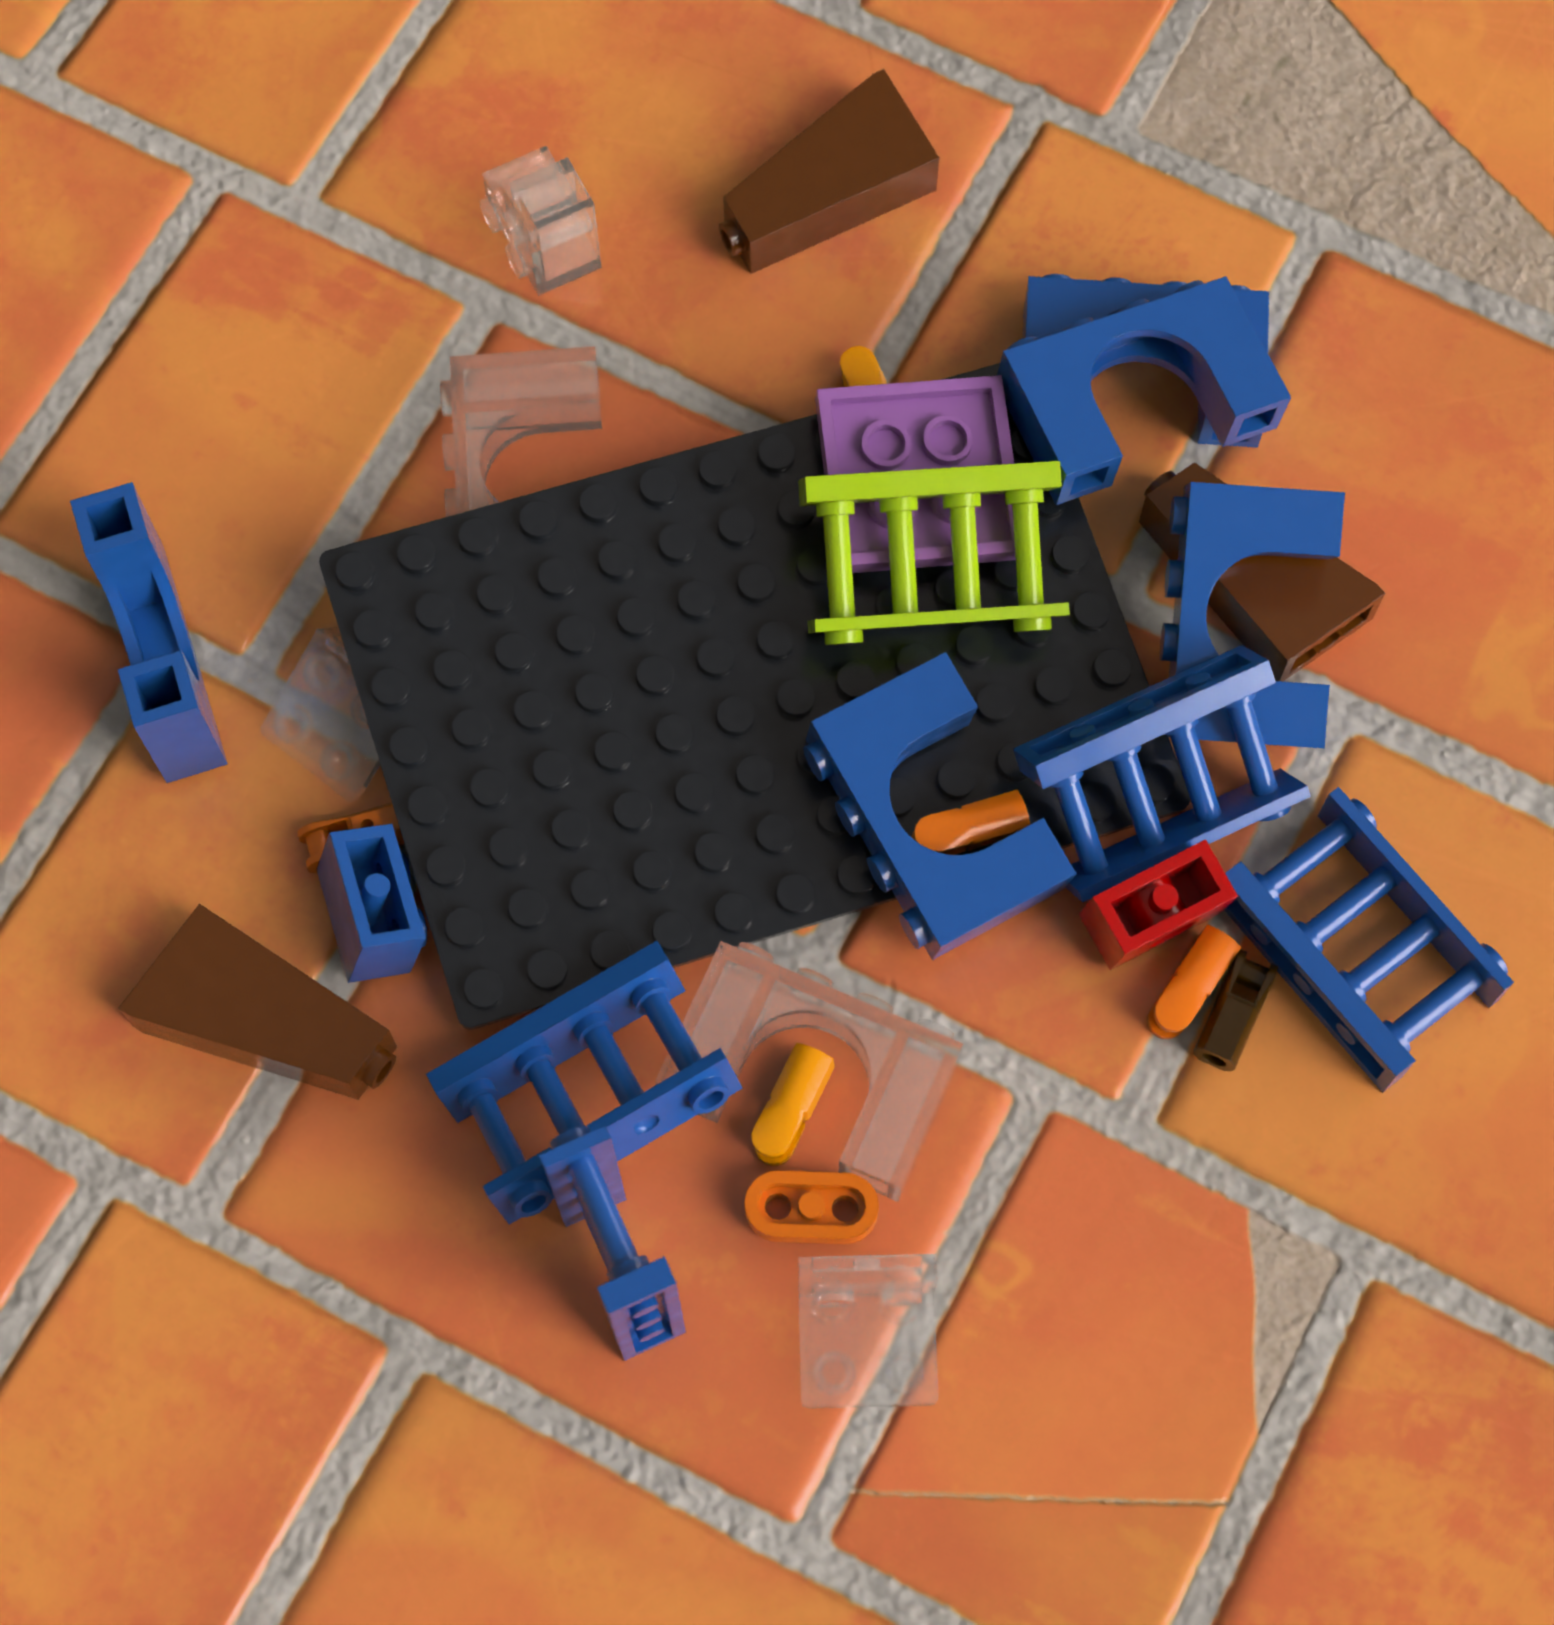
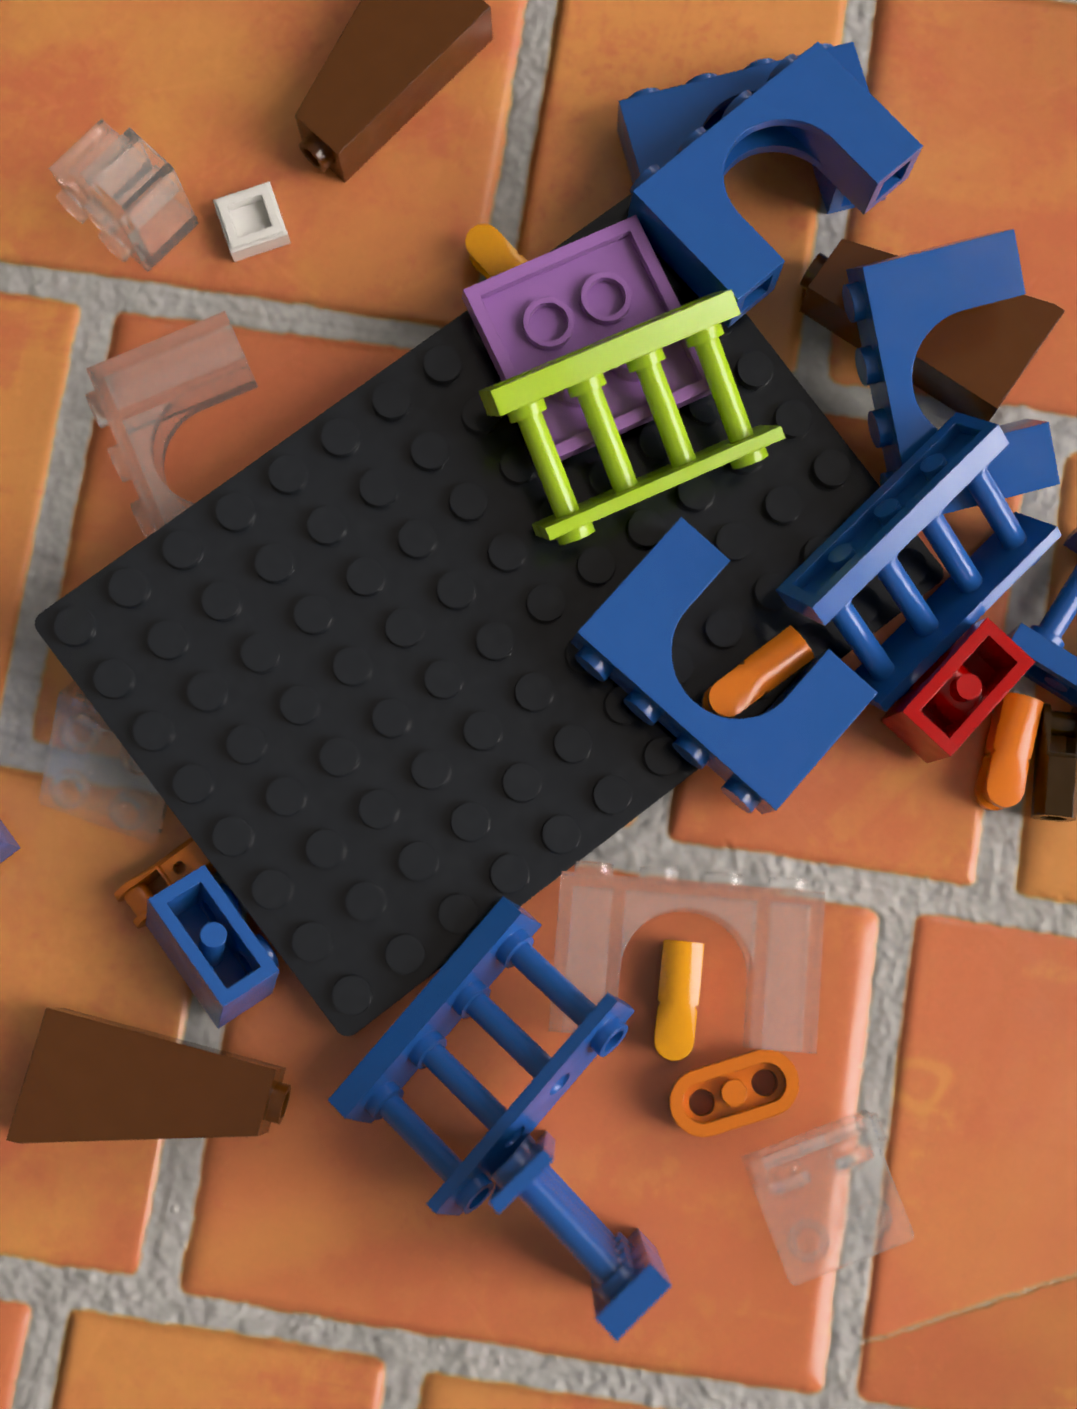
camera: 15 degrees left, 10 degrees up
none -> white tile [213,181,291,262]

